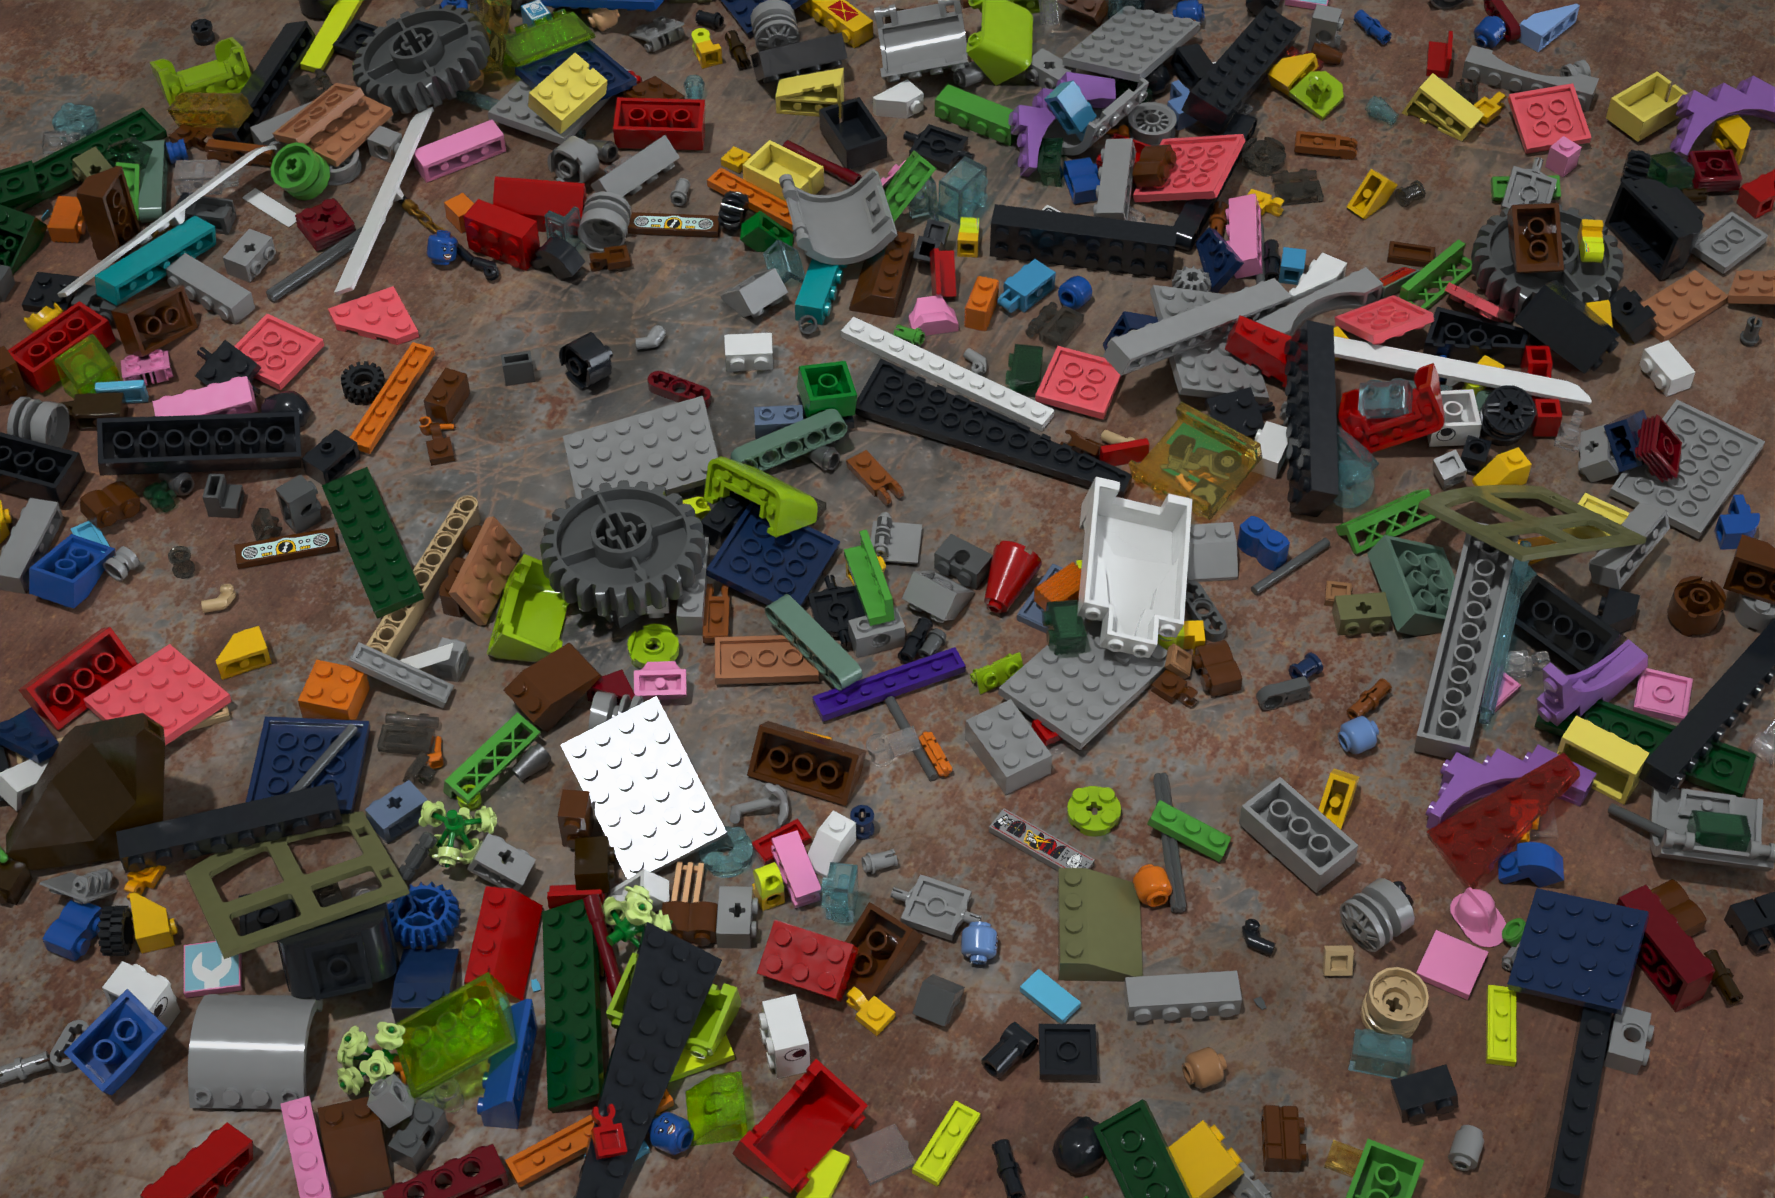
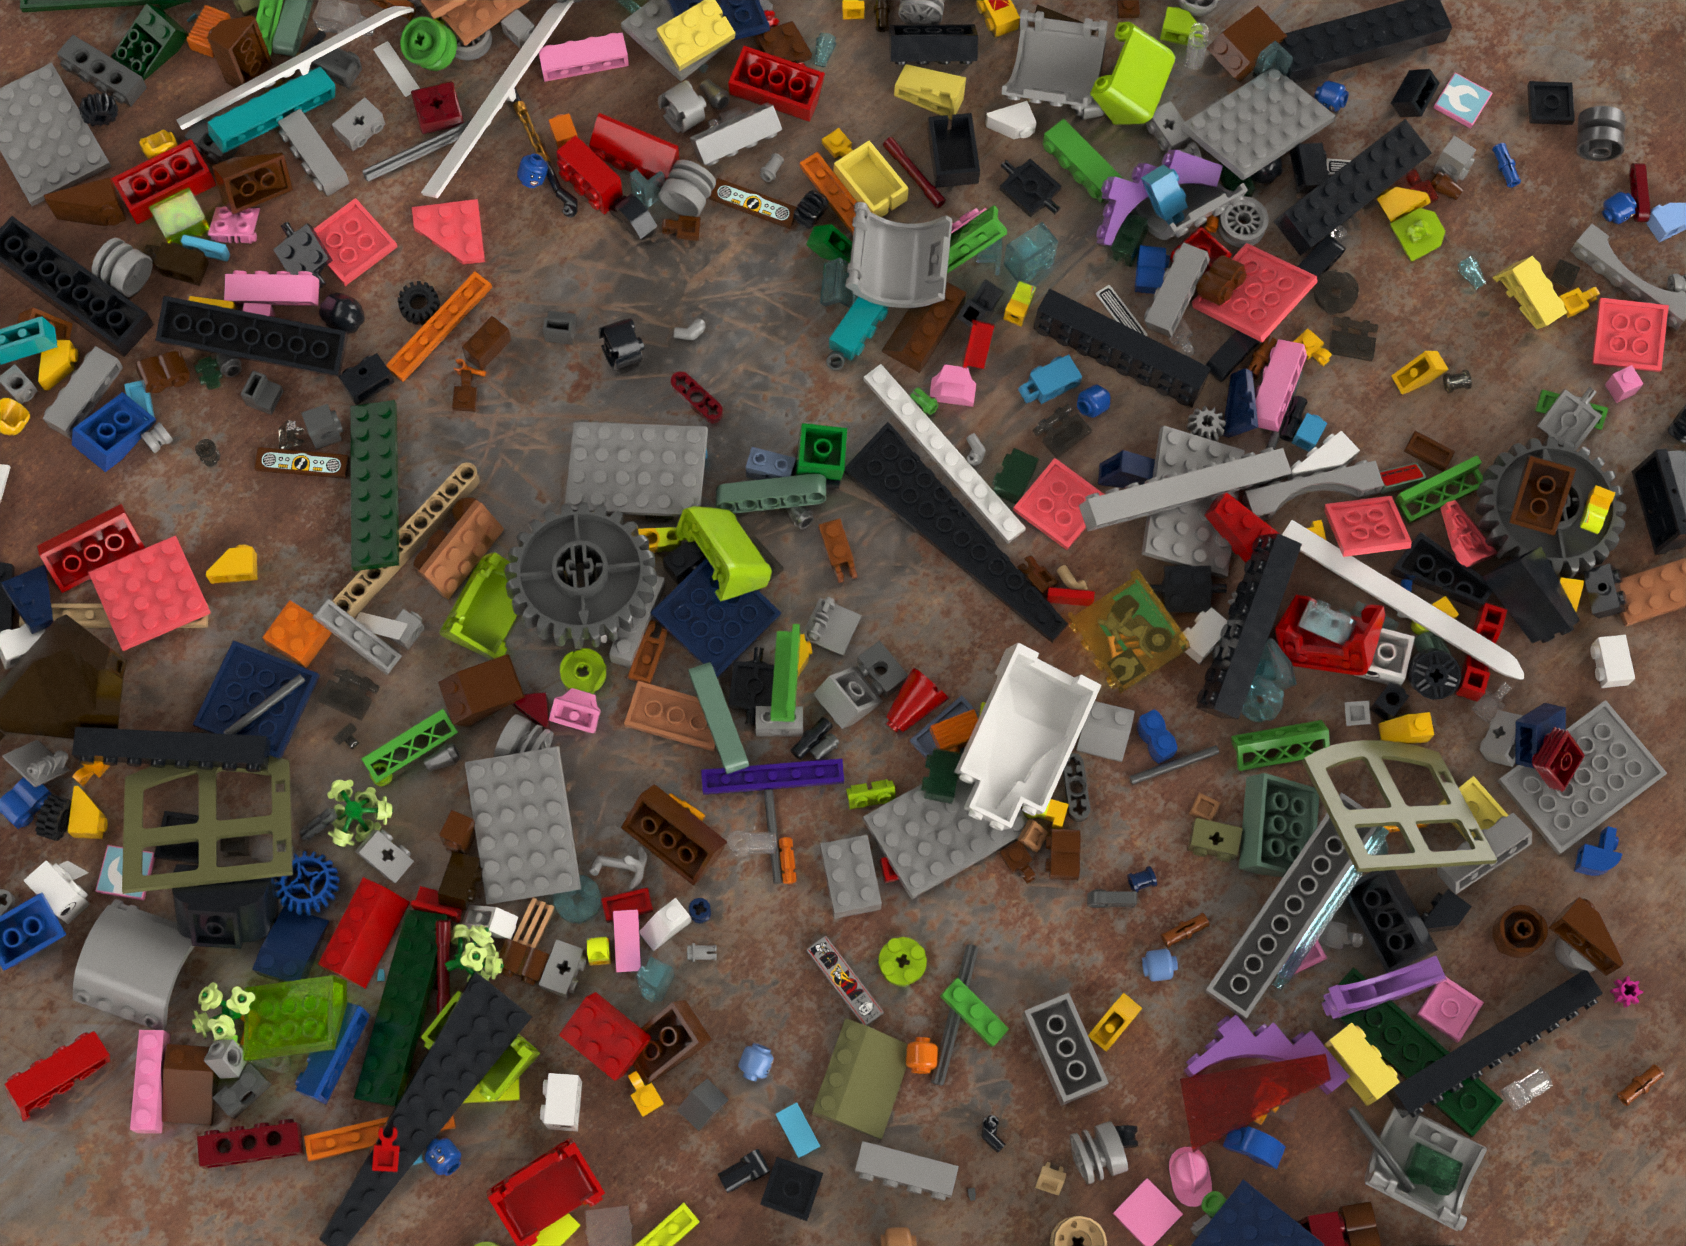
camera: 15 degrees right, 20 degrees up
black plate [21,272,80,313] -> none
tan arm [201,584,236,613] -> none
sand blue brick [365,780,428,844] -> none
orange hand [427,736,444,770] -> none
clear neon green slope [685,1071,748,1146] -> none
light grey slope [720,268,788,318] -> none
white brick [724,333,773,372] -> none
light grey plate [890,874,982,941] -> none
orange brick [964,276,999,331] -> none
medium blue brick [1167,80,1197,131] -> none
dark orange hinge [1294,131,1358,160] -> none
red panel [1426,31,1453,78] -> none

